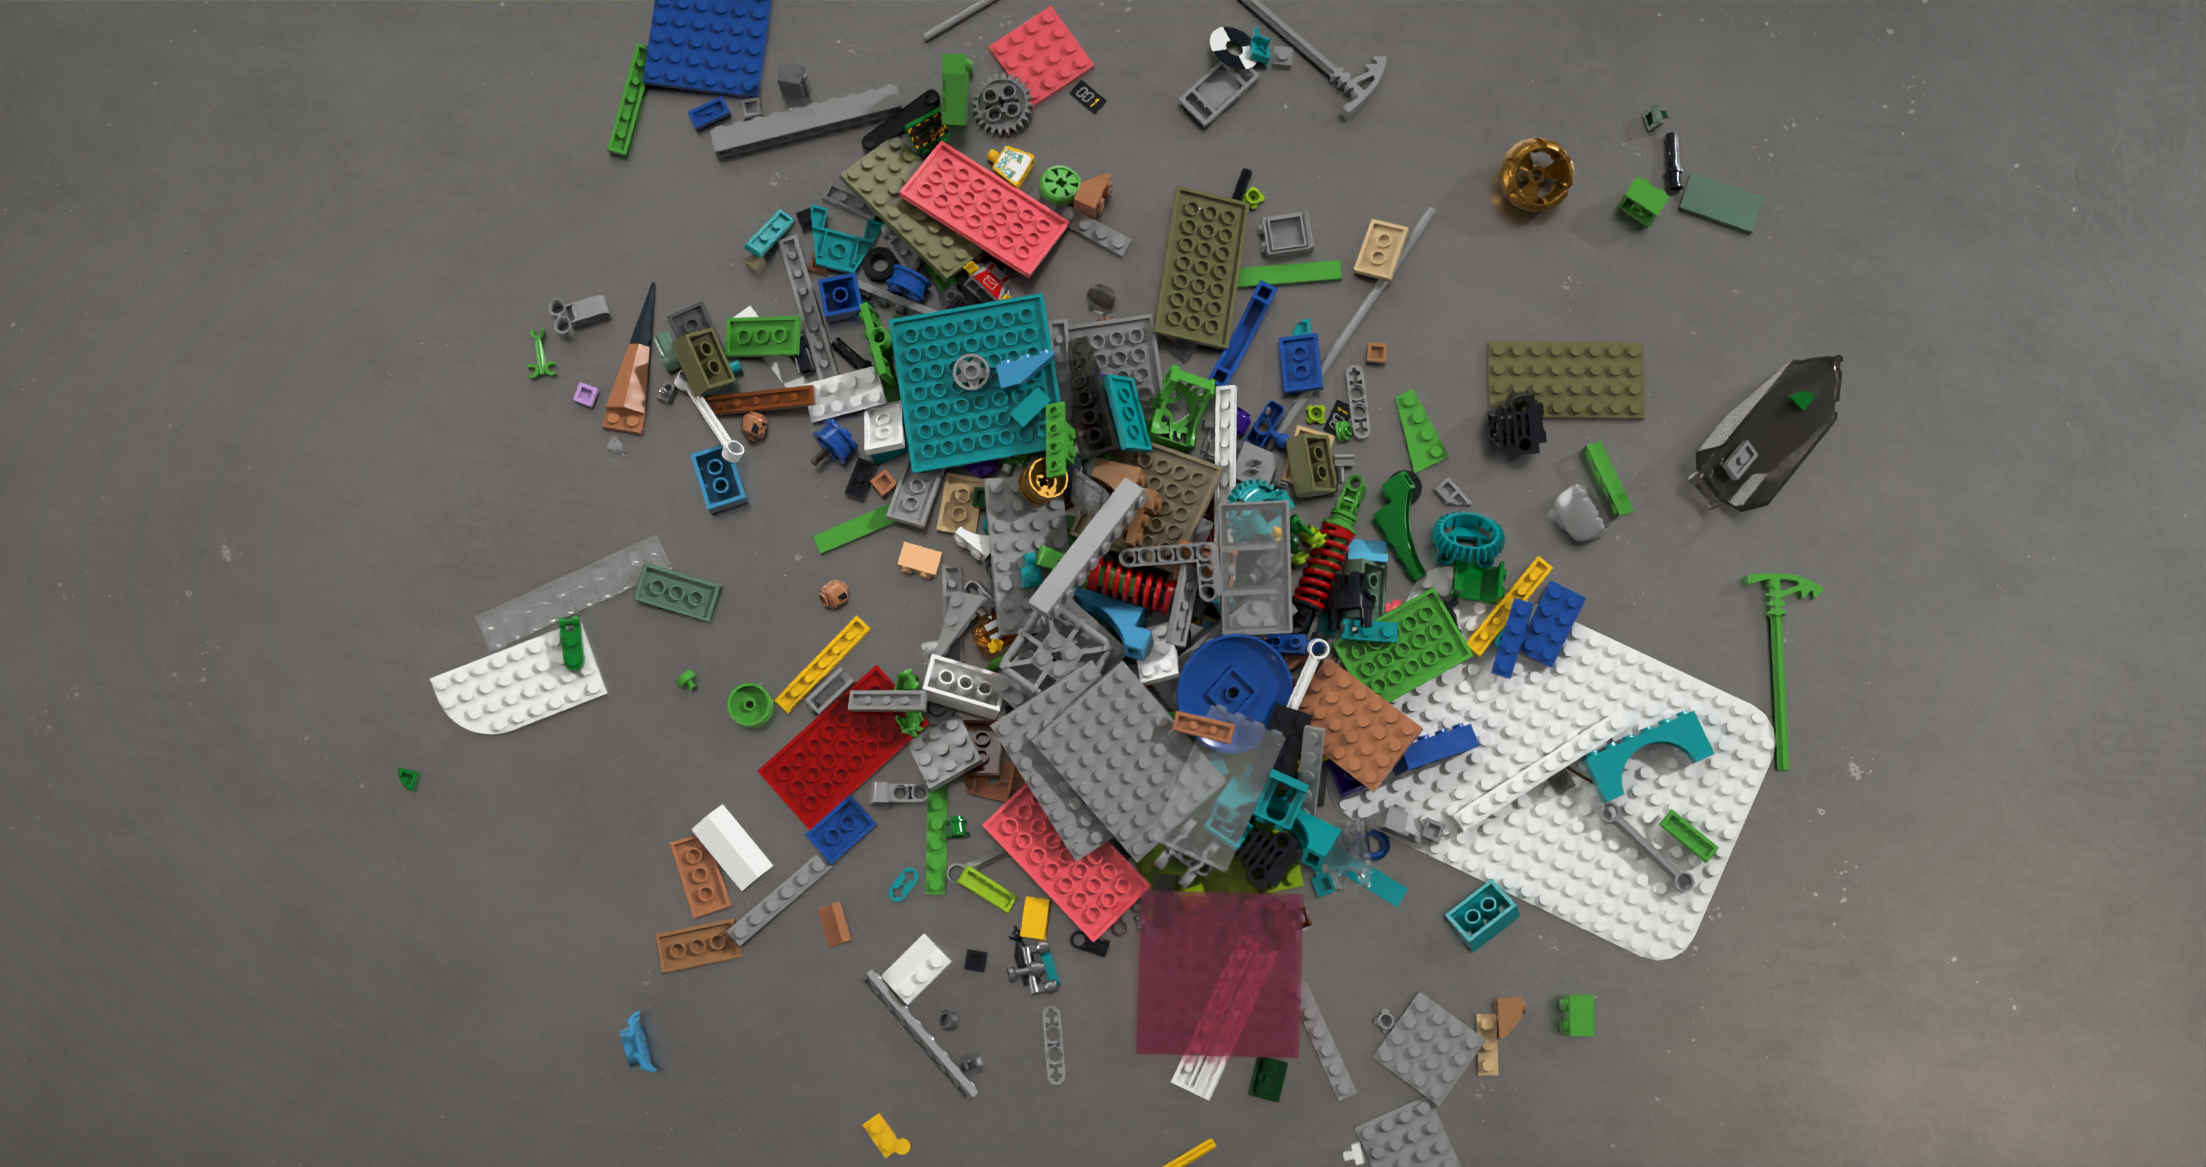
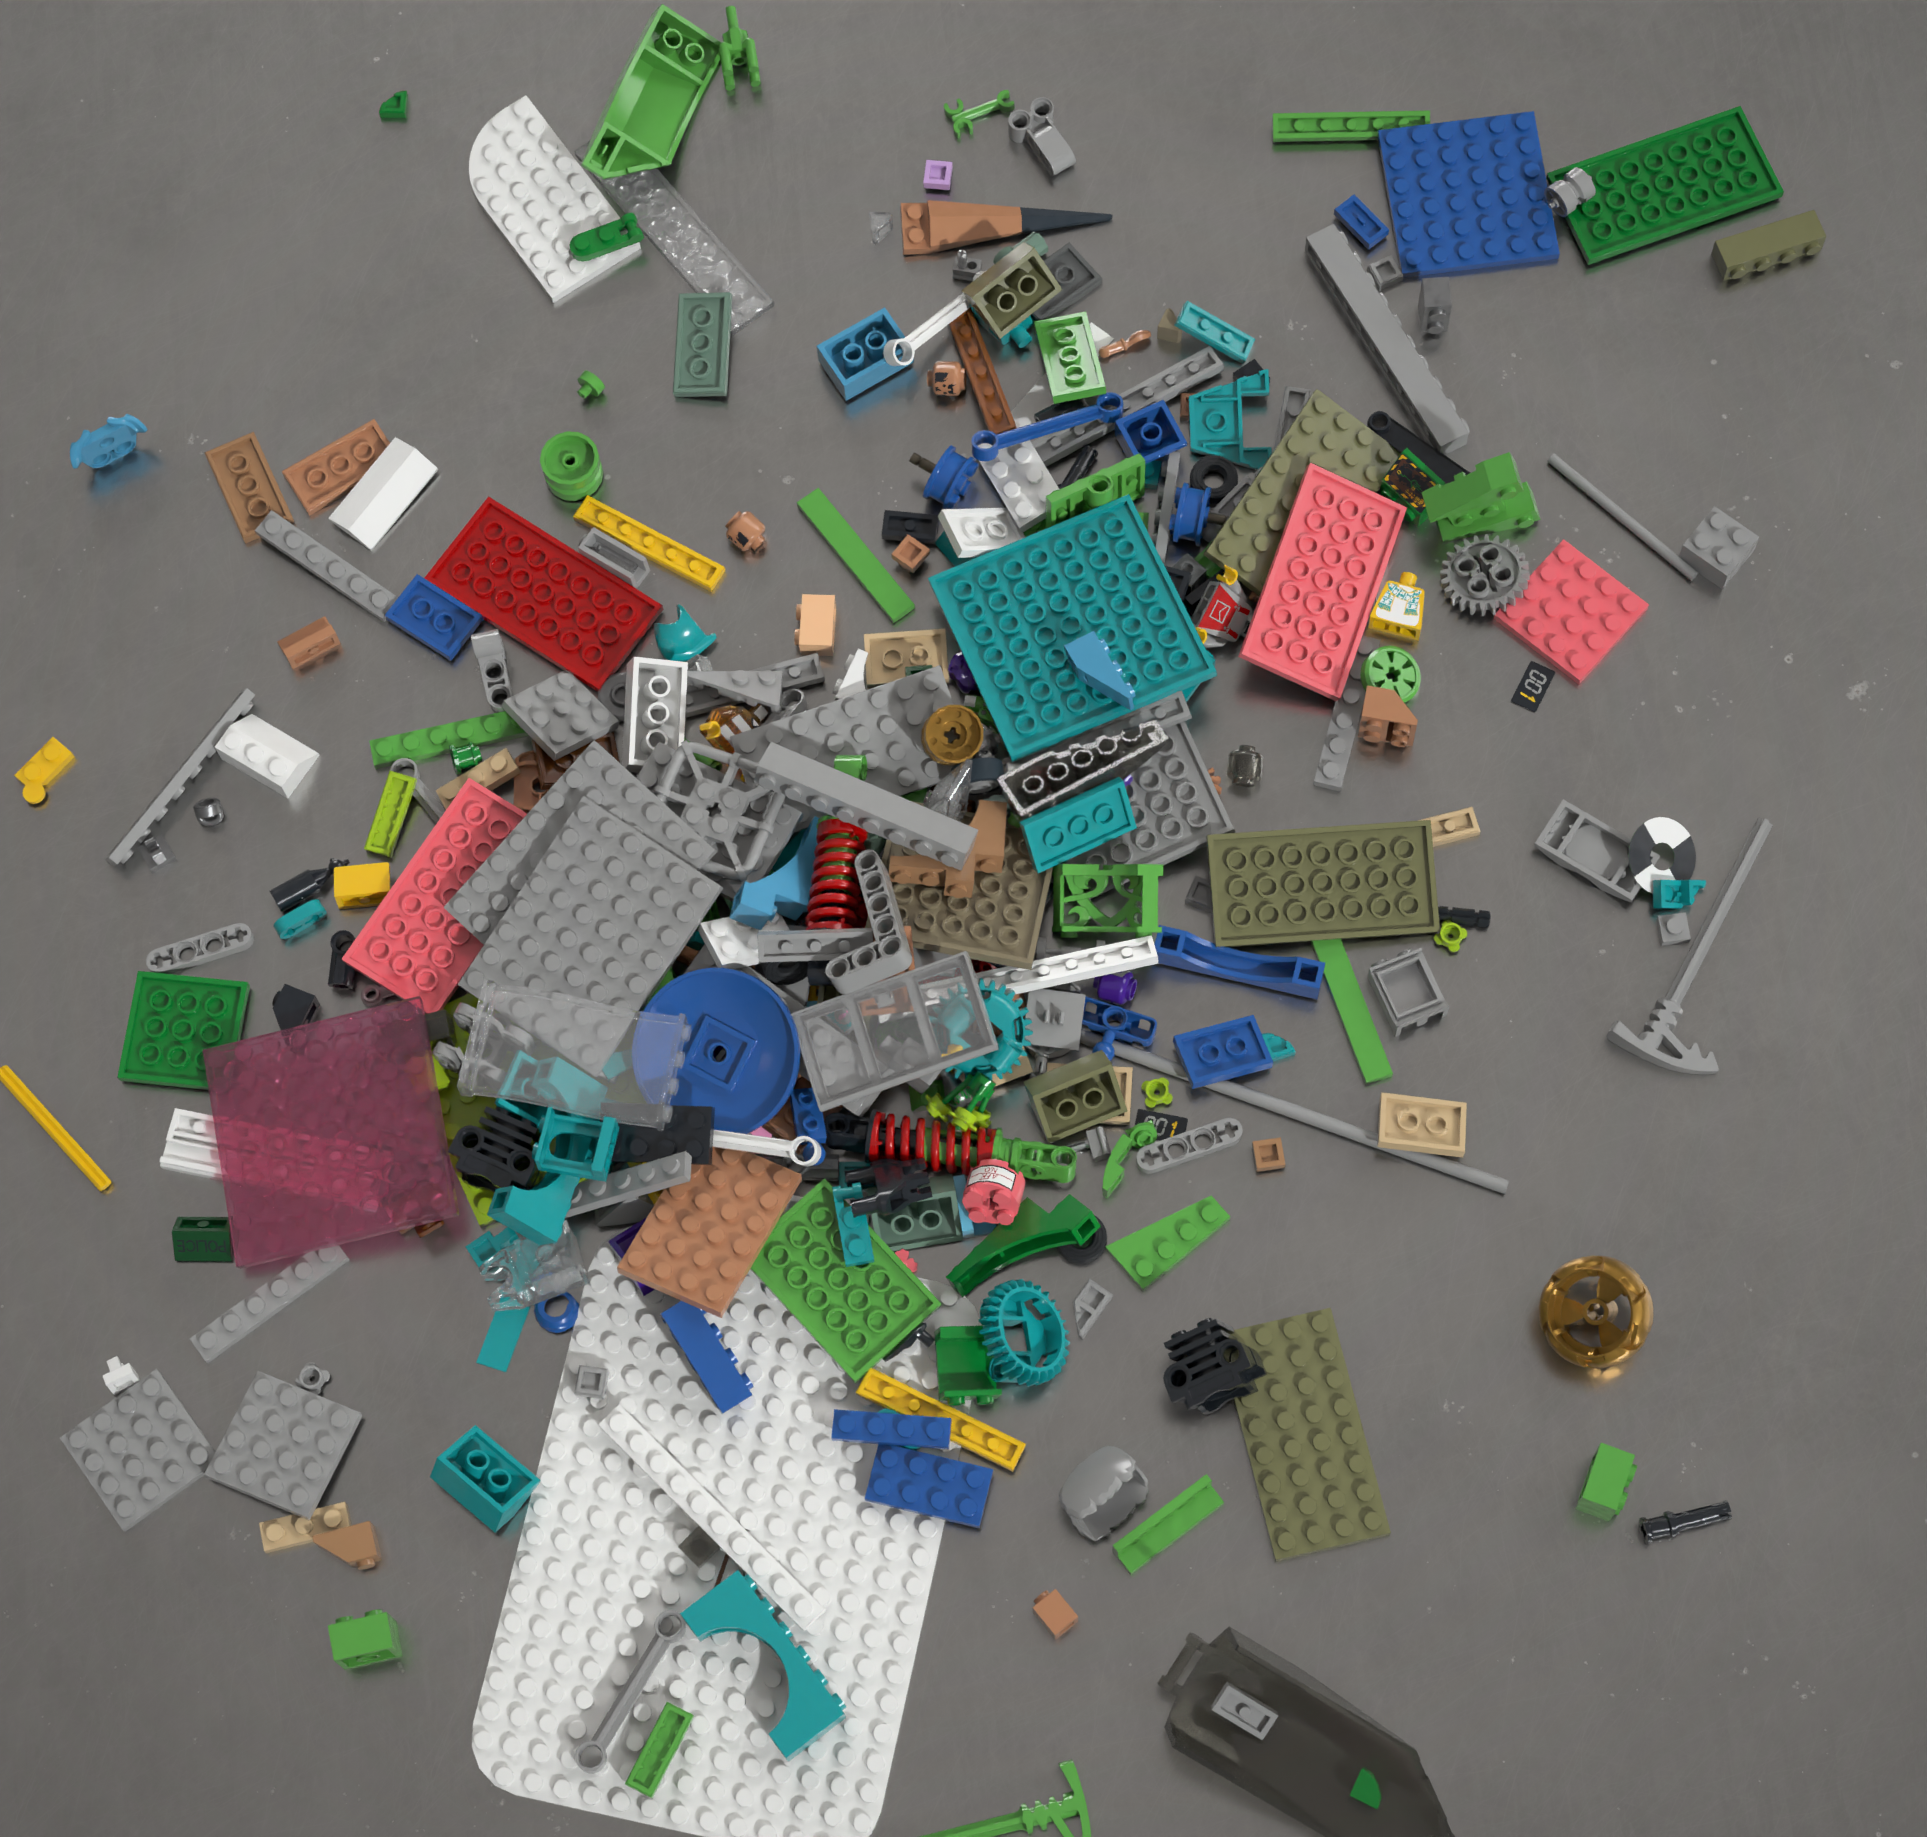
camera: 85 degrees right, 10 degrees down
light grey plate [848,690,928,712] -> none
light grey plate [886,453,945,529] -> none
teal beam [888,868,919,902] -> none
bright green piece [894,668,924,738] -> none
light grey wheel [953,354,990,391] -> none
black plate [964,949,987,972] -> none
flat silver piece [1007,940,1058,995] -> none
teal tile [1009,387,1052,429] -> none
teal plate [1020,552,1043,588] -> none
bright green bracket [1046,401,1076,479] -> none
nougat tile [1172,710,1236,744] -> none
light grey slope [1380,804,1421,844] -> none
dark green tile [1642,105,1669,132] -> none
sand green tile [1678,172,1764,234] -> none
none -> green plate [117,971,250,1092]
none -> black slope [272,984,320,1054]
none -> tan plate [436,748,521,809]
none -> bright green slope [581,4,721,180]
none -> teal piece [654,604,717,662]
none -> bright green plant [719,6,761,90]
none -> coral brick [962,1159,1025,1225]
none -> blue piece [971,392,1123,462]
none -> nougat brick [1032,1589,1078,1640]
none -> nougat piece [1099,330,1151,358]
none -> bright green slope [1102,1134,1132,1198]
none -> tan tile [1418,807,1481,847]

